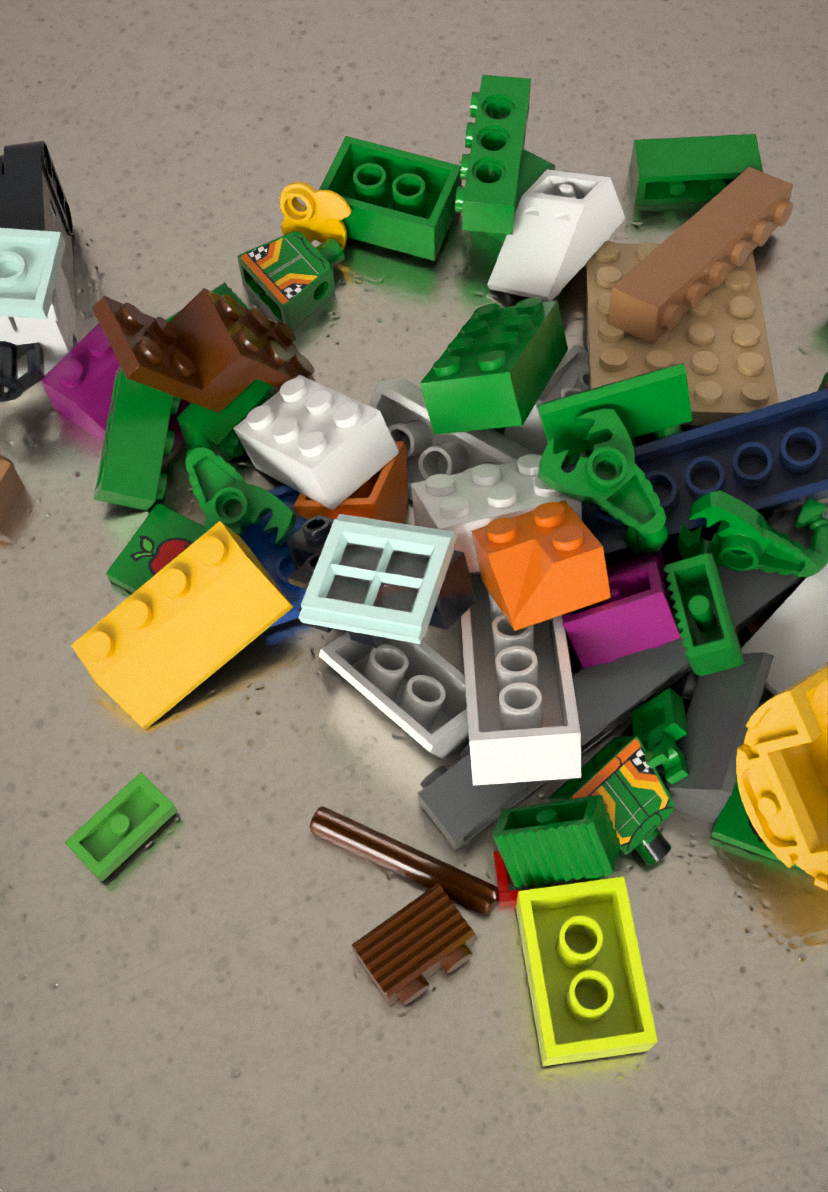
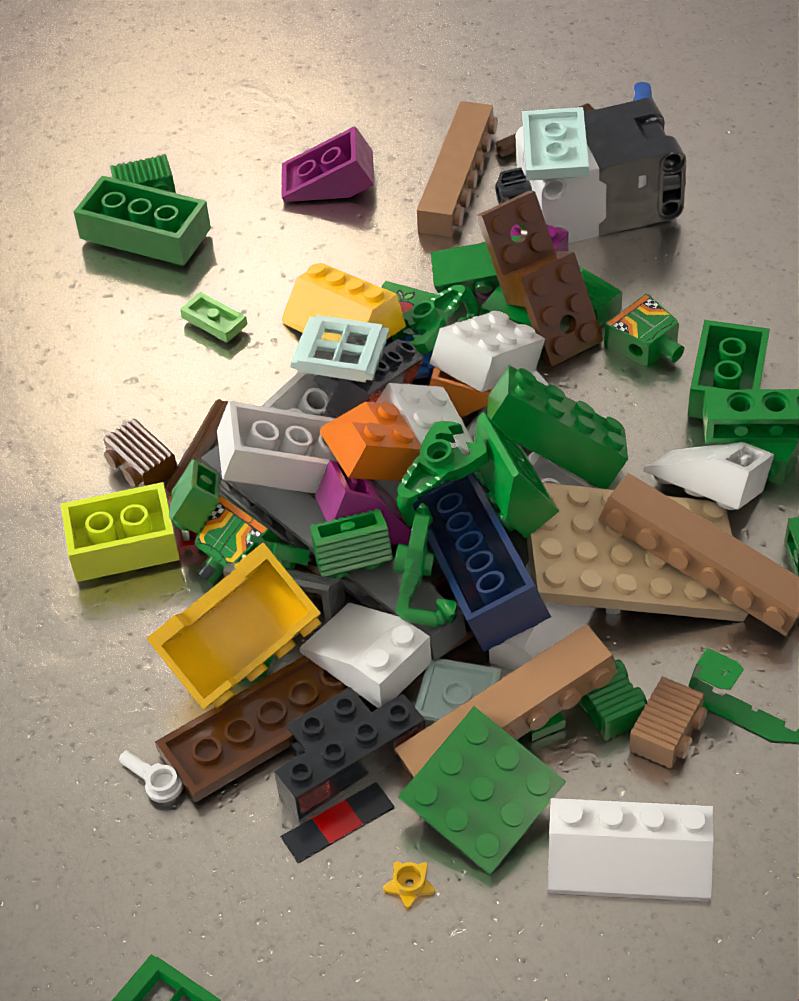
camera: 85 degrees right, 15 degrees down
yellow plate [280,181,352,250] -> none

